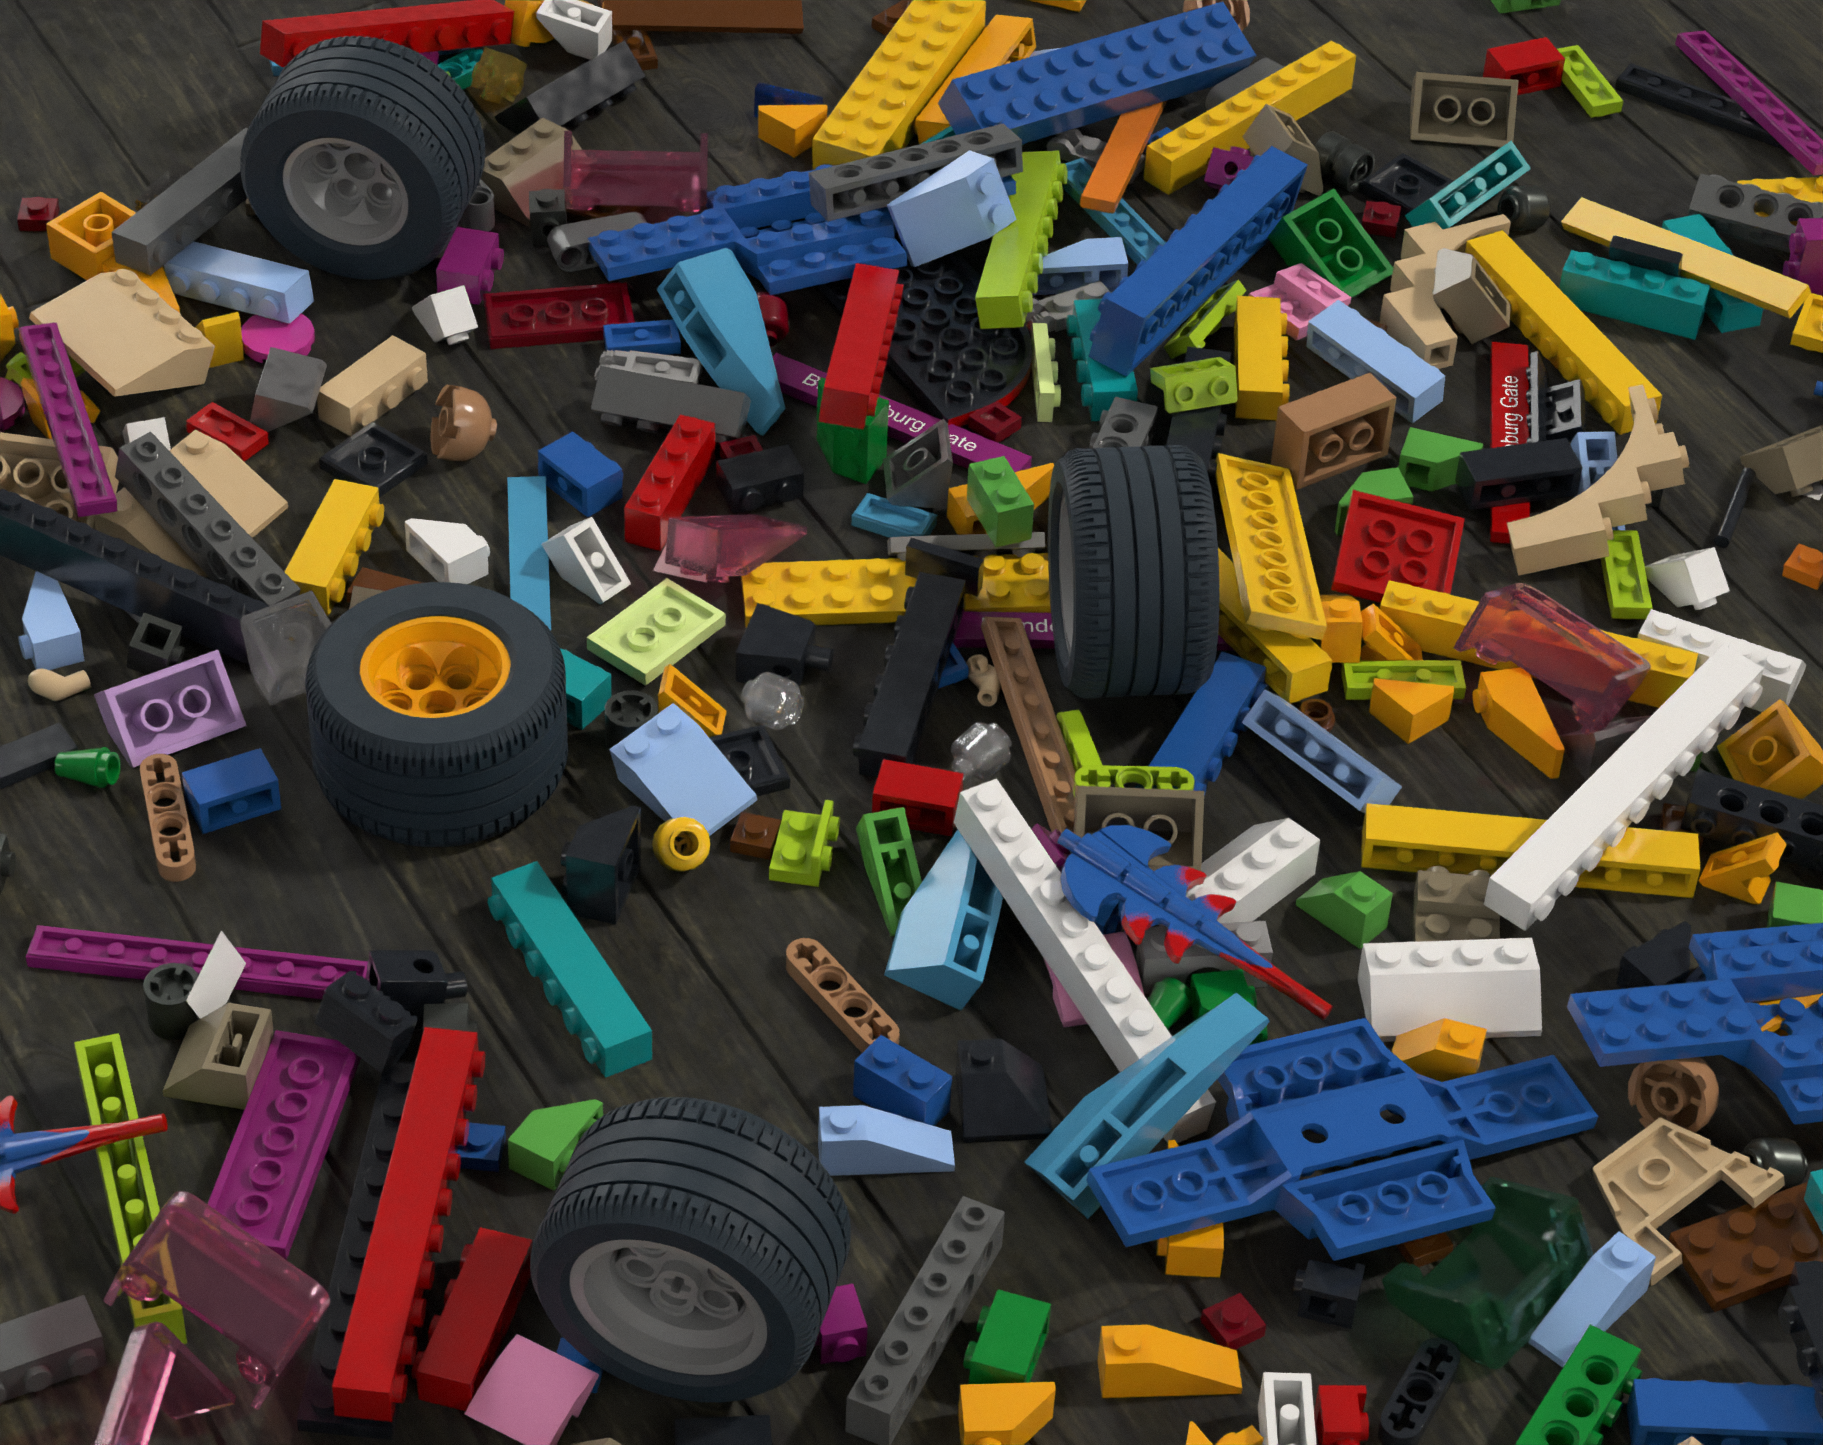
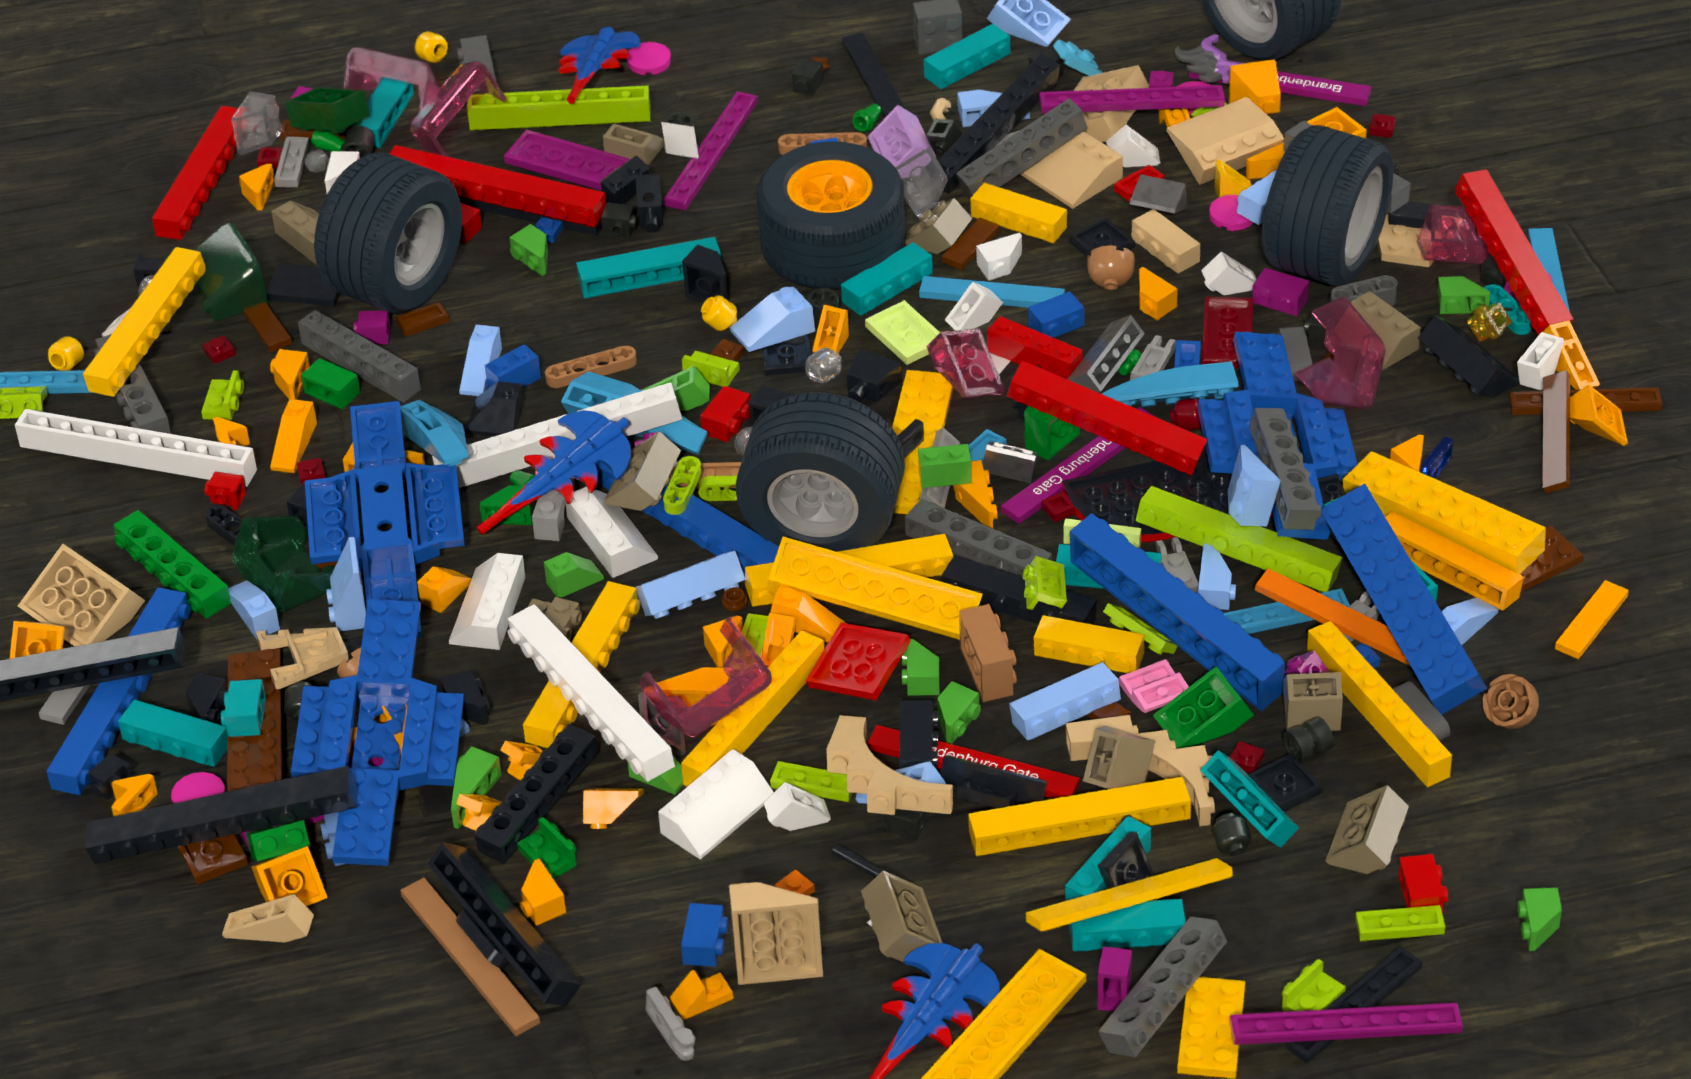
camera: 110 degrees right, 0 degrees up
none -> light blue slope [326,537,366,632]
none -> light orange slope [1139,267,1178,320]
none -> lime bracket [1282,959,1345,1012]

